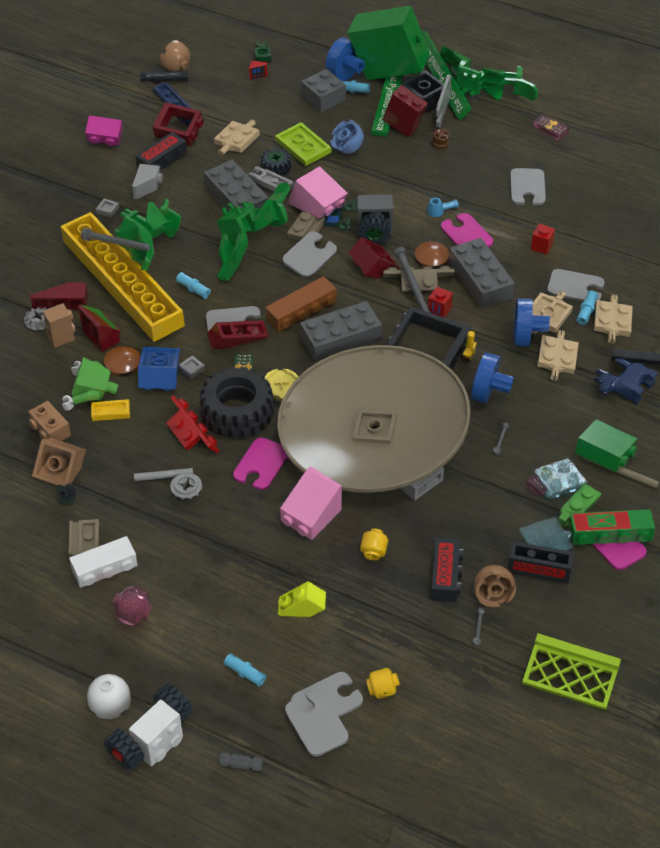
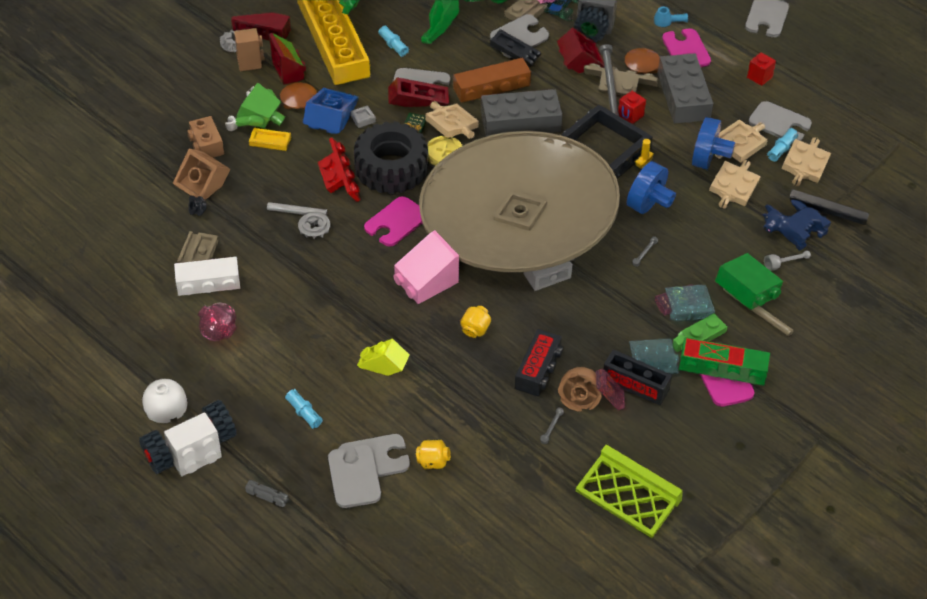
camera: 15 degrees right, 0 degrees up
none -> tan plate [425,101,479,139]
none -> black hinge [490,29,541,67]
none -> clear pink tile [596,369,625,410]
none -> light grey hinge [764,251,811,271]

